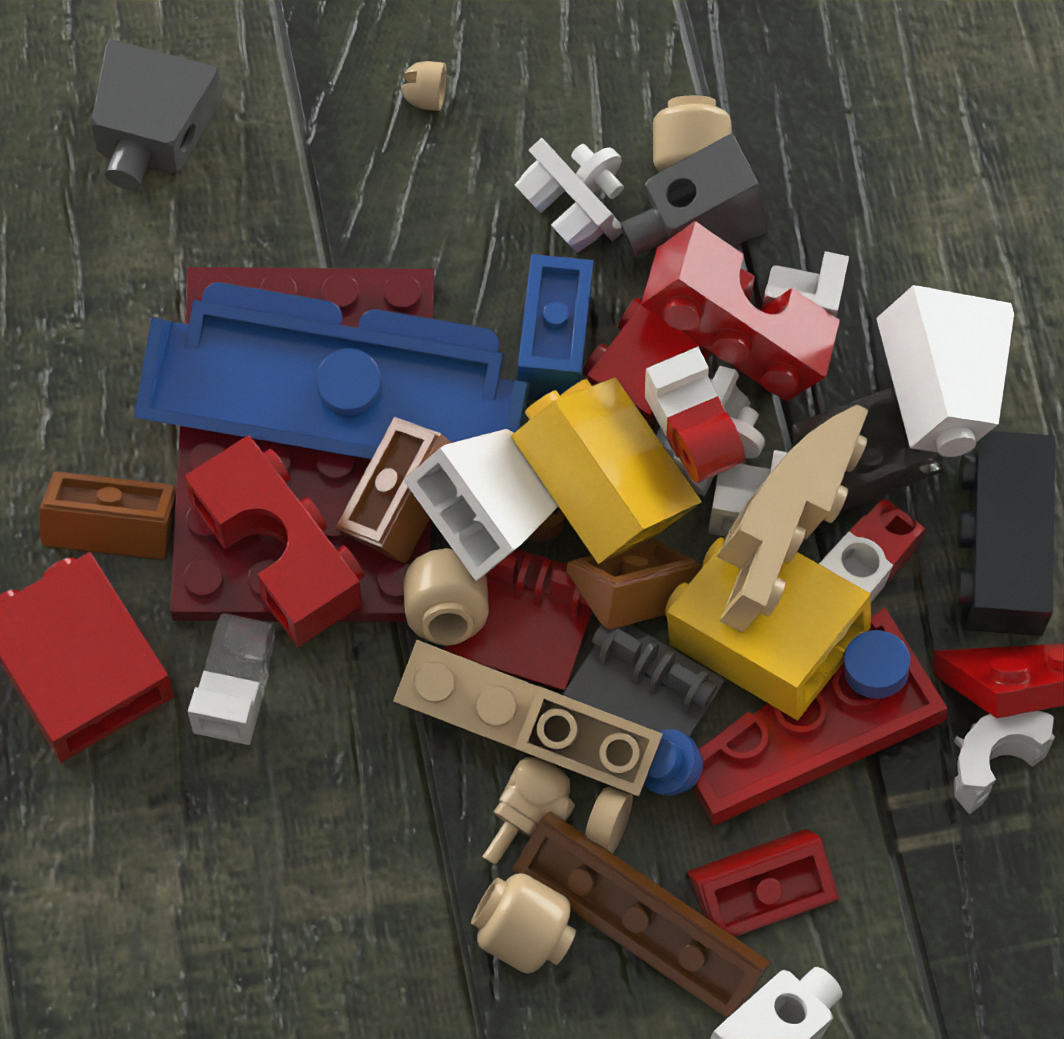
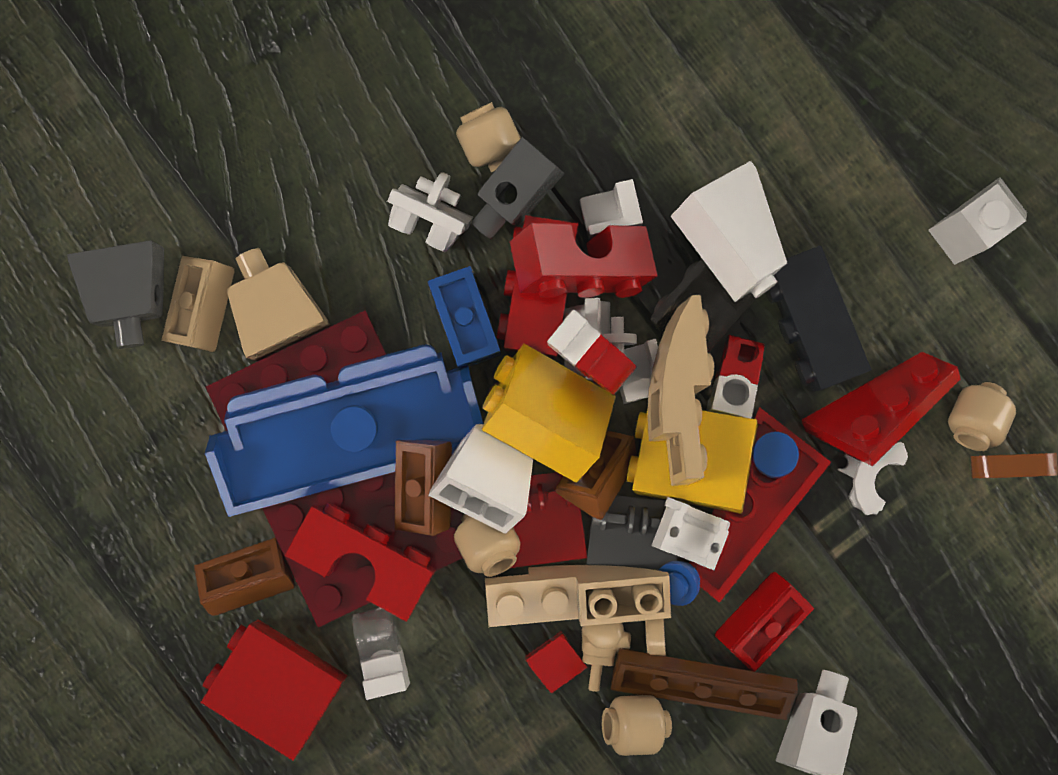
camera: 20 degrees left, 20 degrees up
tan hinge [401,61,446,111] -> none
none -> tan slope [161,256,234,352]
none -> tan torso [227,248,330,361]
none -> red slope [525,630,587,693]
none -> white piece [651,497,730,570]

